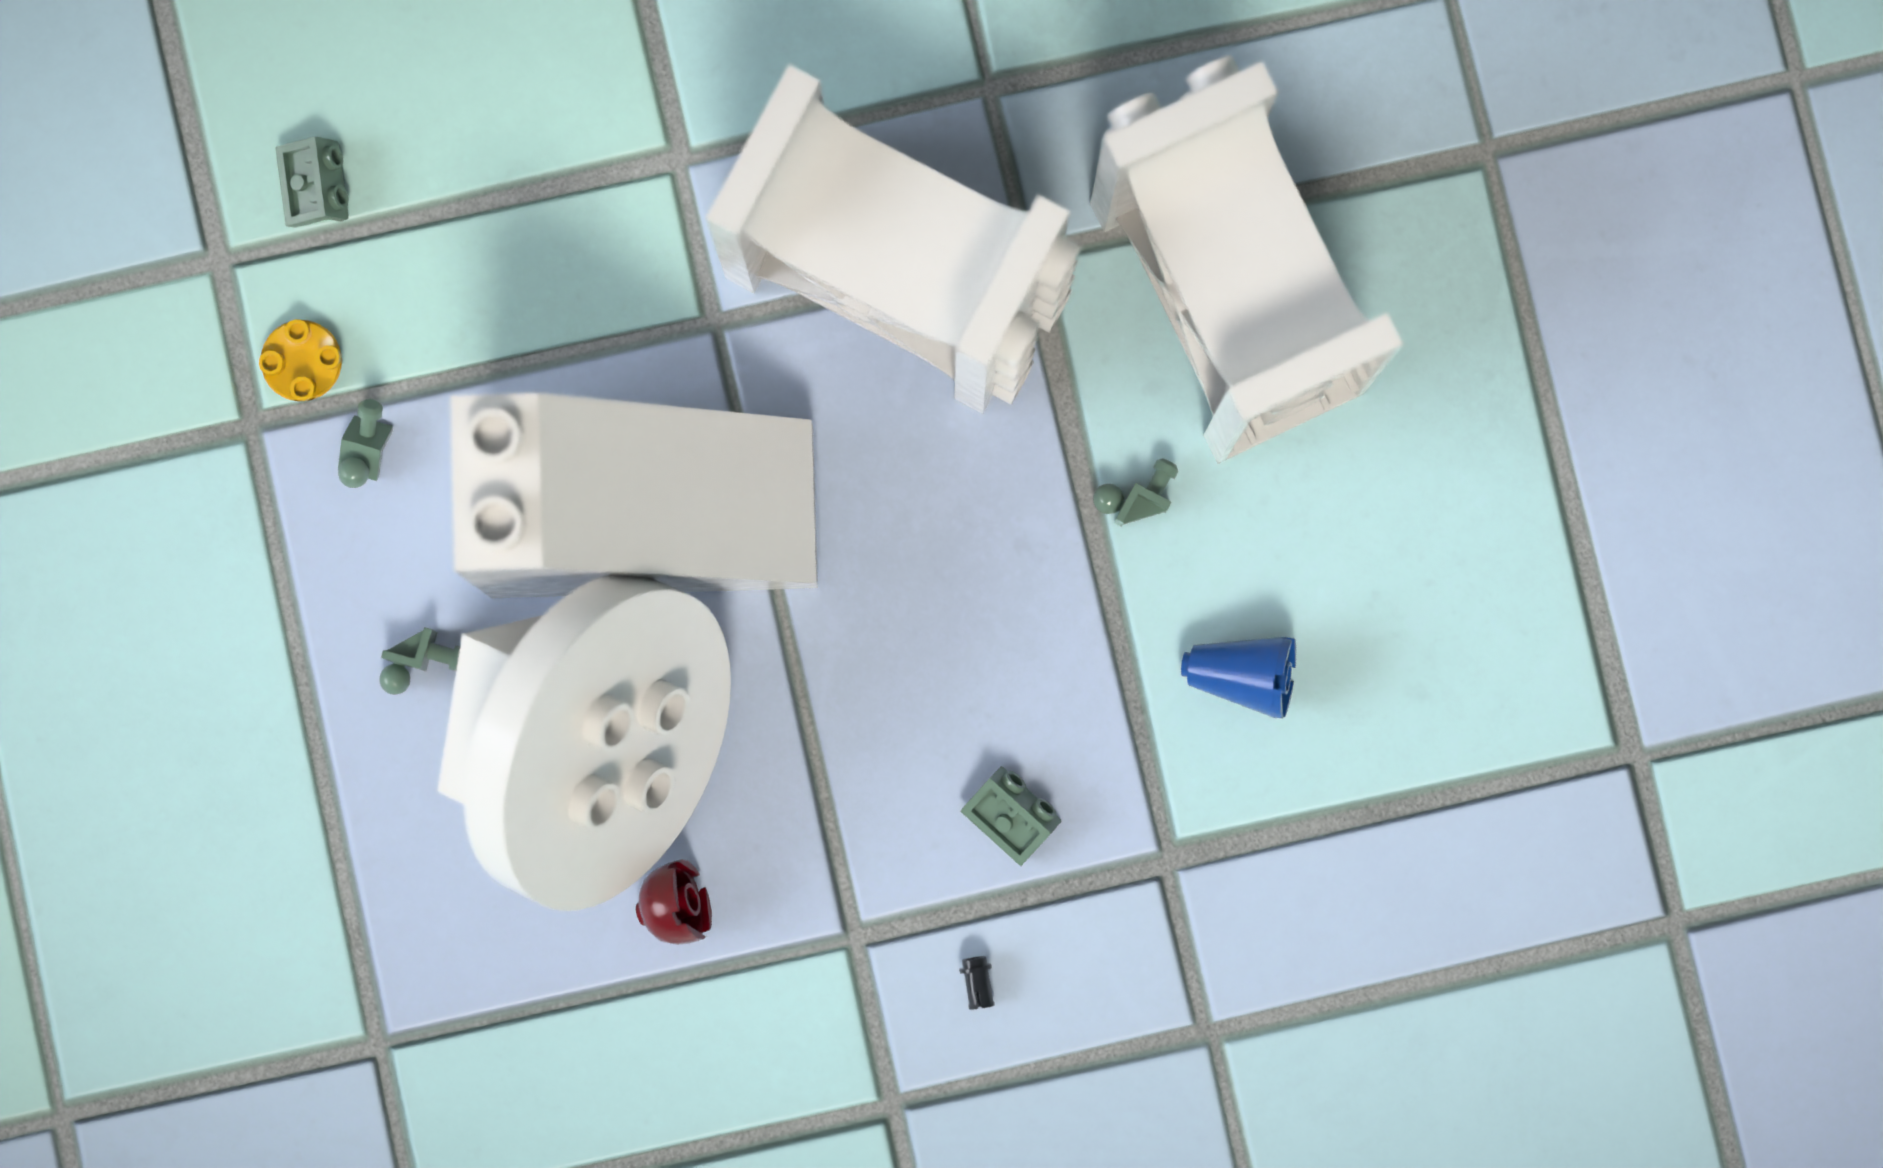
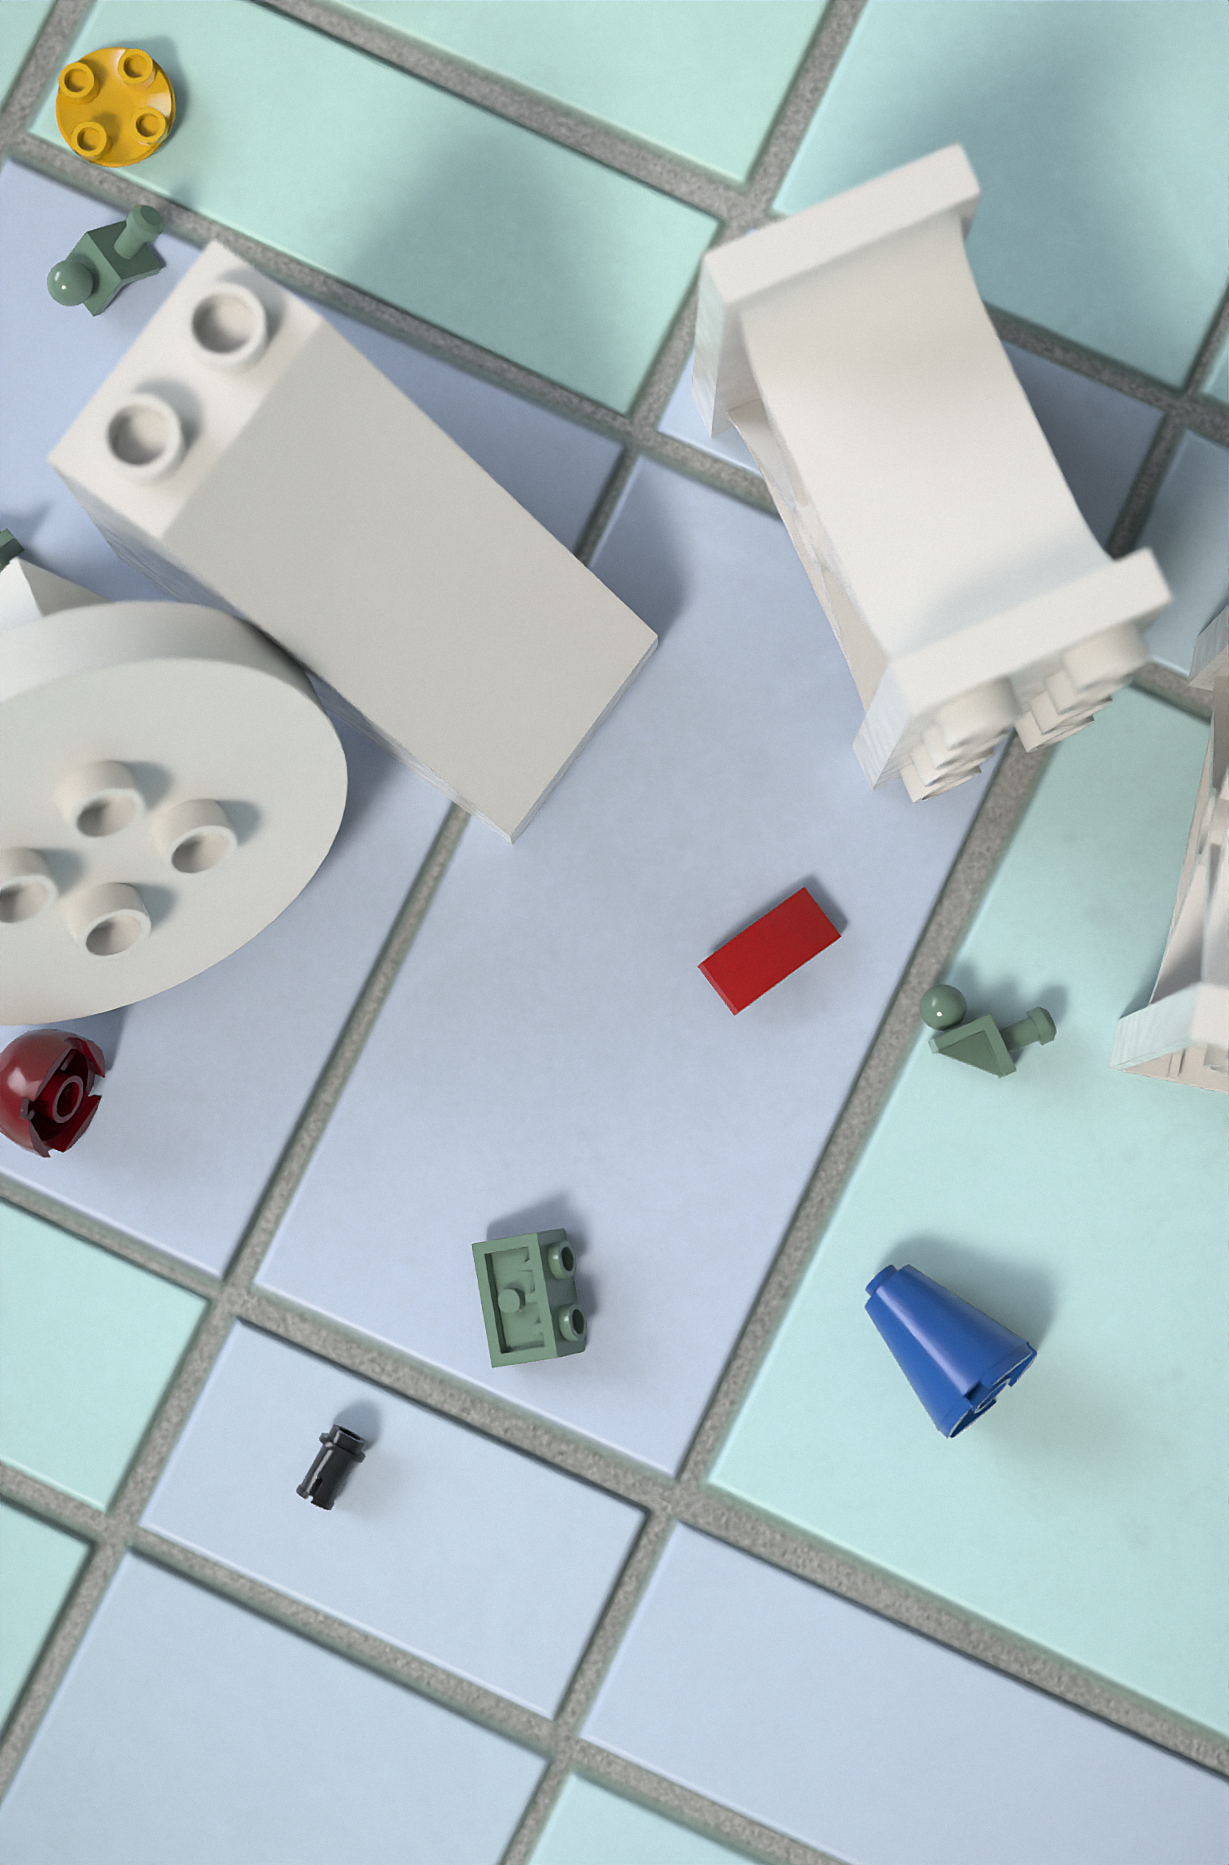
camera: 40 degrees right, 0 degrees up
none -> red slope [698,887,841,1016]

